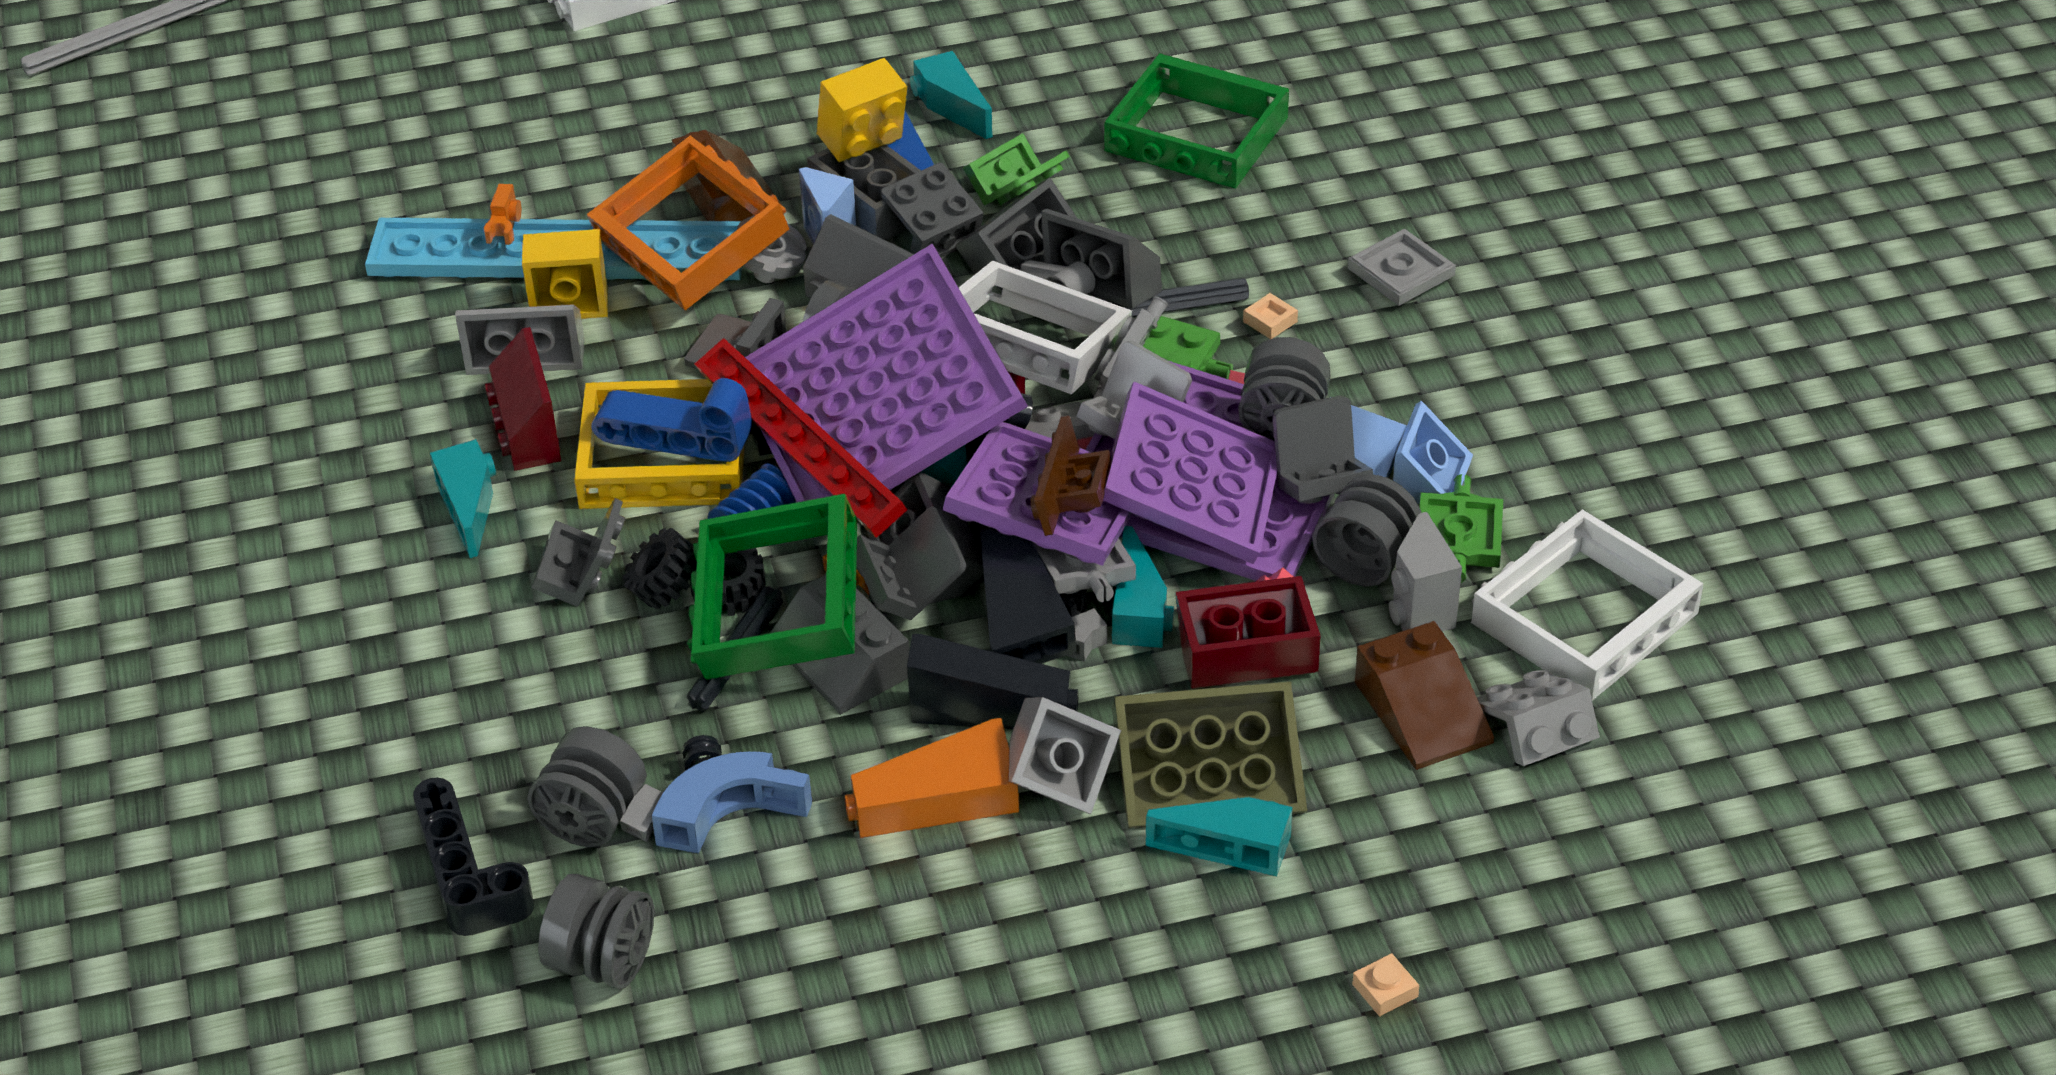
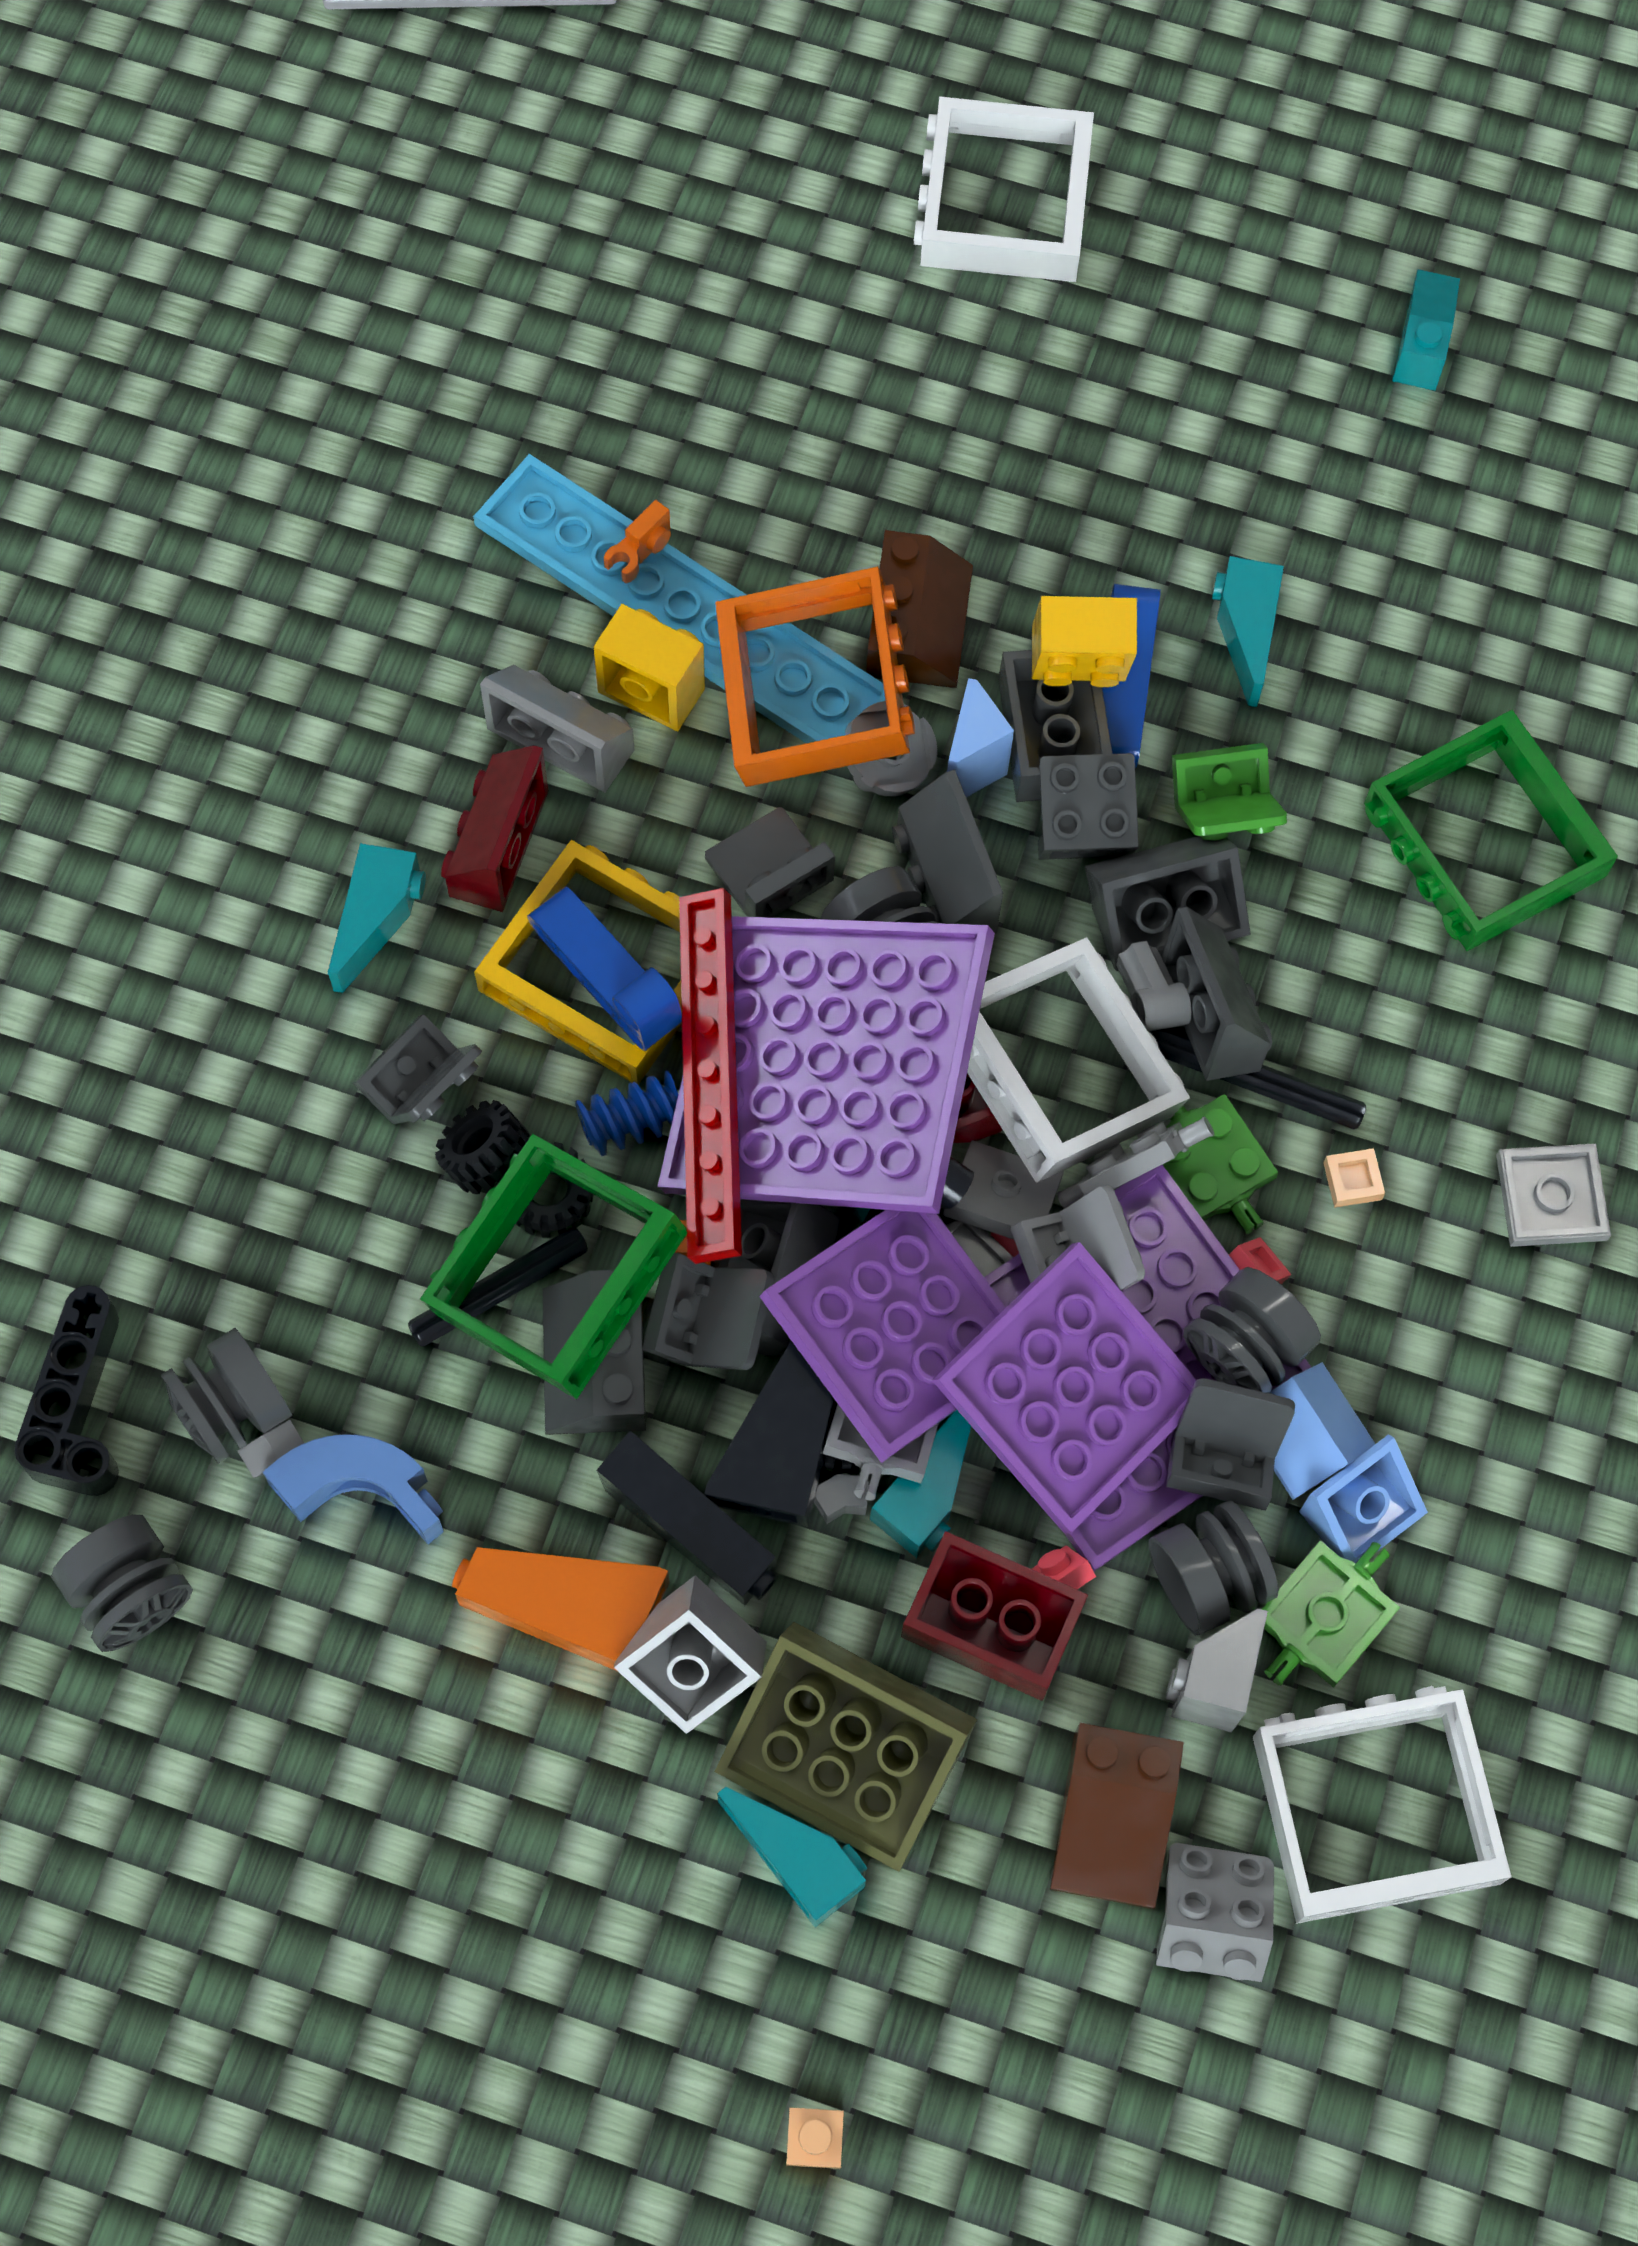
camera: 30 degrees right, 25 degrees up
black bush [682,735,722,771] -> none
reddish brown bracket [1031,416,1111,536] -> none

